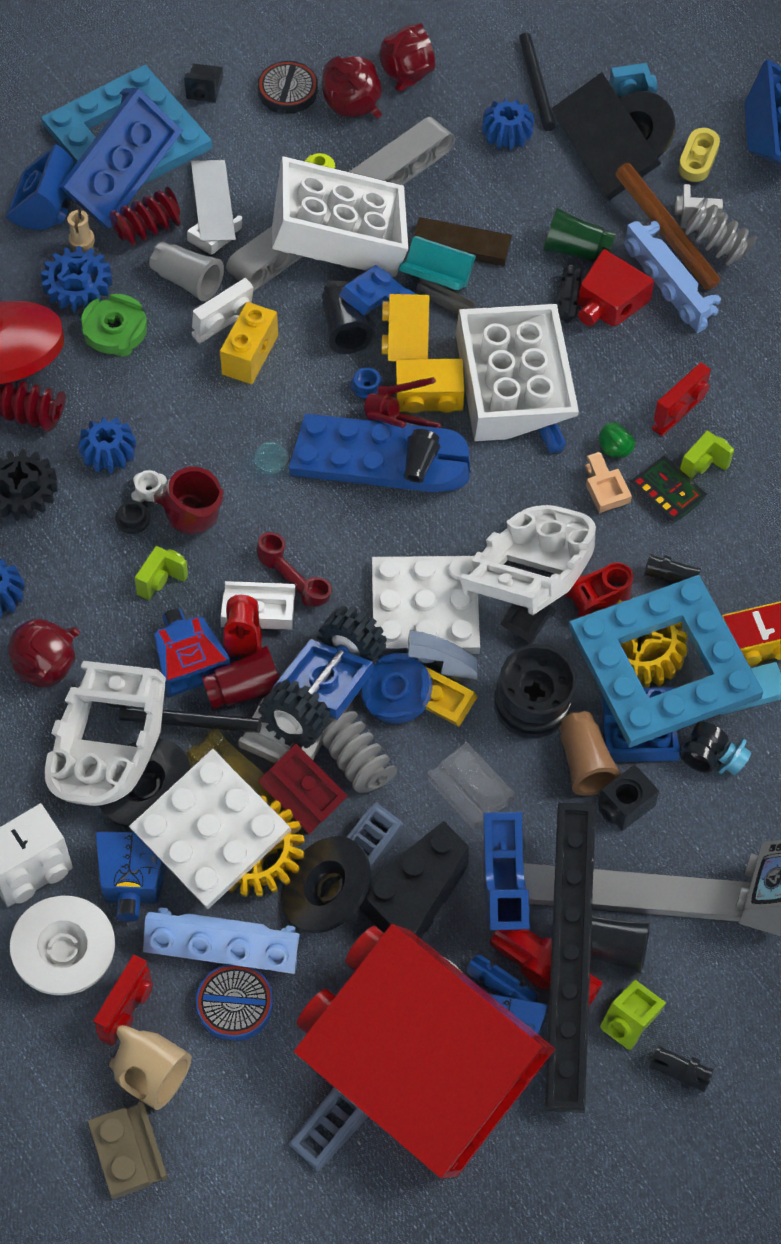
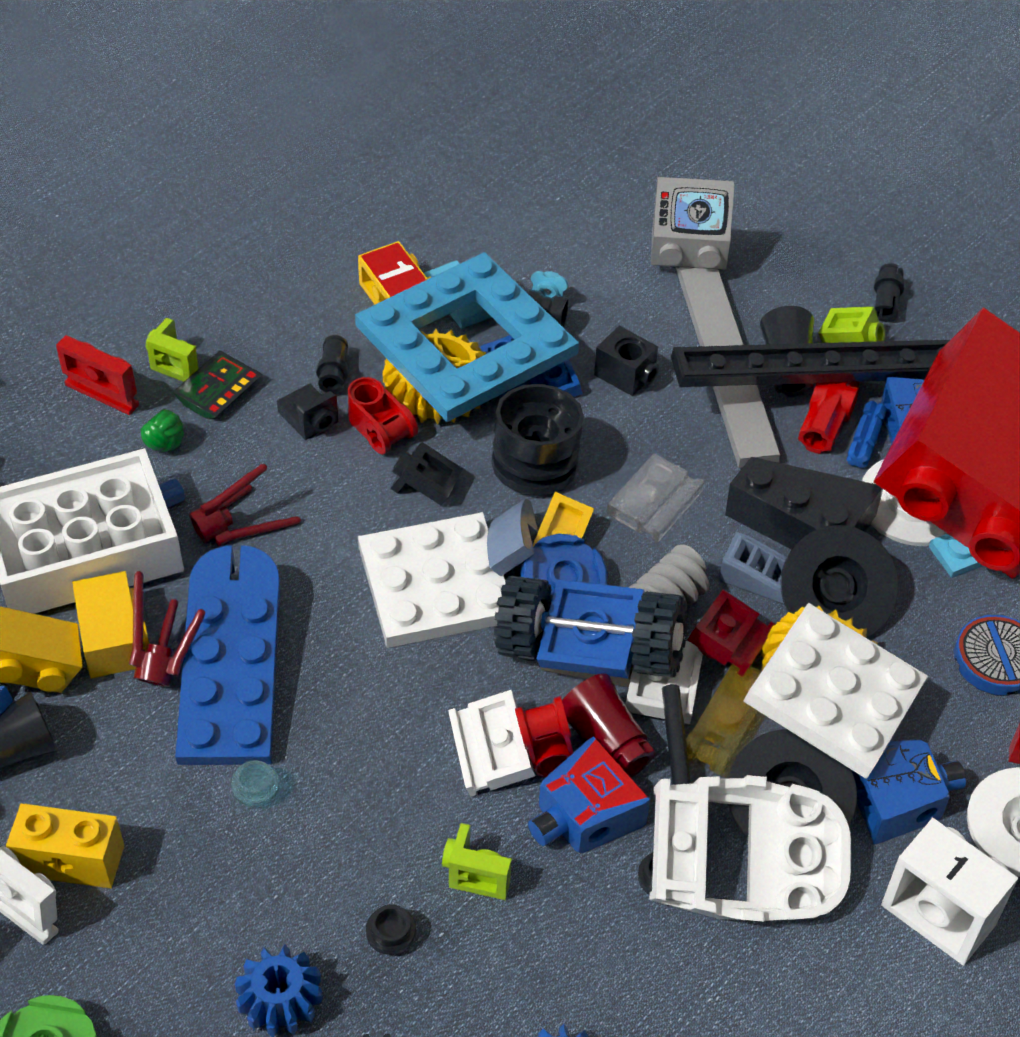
camera: 105 degrees left, 10 degrees down
dark red helmet [8,619,81,688] -> none
white plate [131,470,167,504] -> none
light blue piece [143,908,300,974] -> none
dark red helmet [154,466,224,535] -> none
dark red bar [256,532,332,607] -> none
blue plate [351,367,383,399] -> none
black cone [404,429,441,483] -> none
white slope [460,505,596,615] -> none
blue arch [483,812,530,930] -> none
medium nougat plant [559,711,621,796] -> none
light nougat plate [585,452,632,513] -> none
none -> dark red plant [189,464,301,547]
none -> black bracket [277,383,339,440]

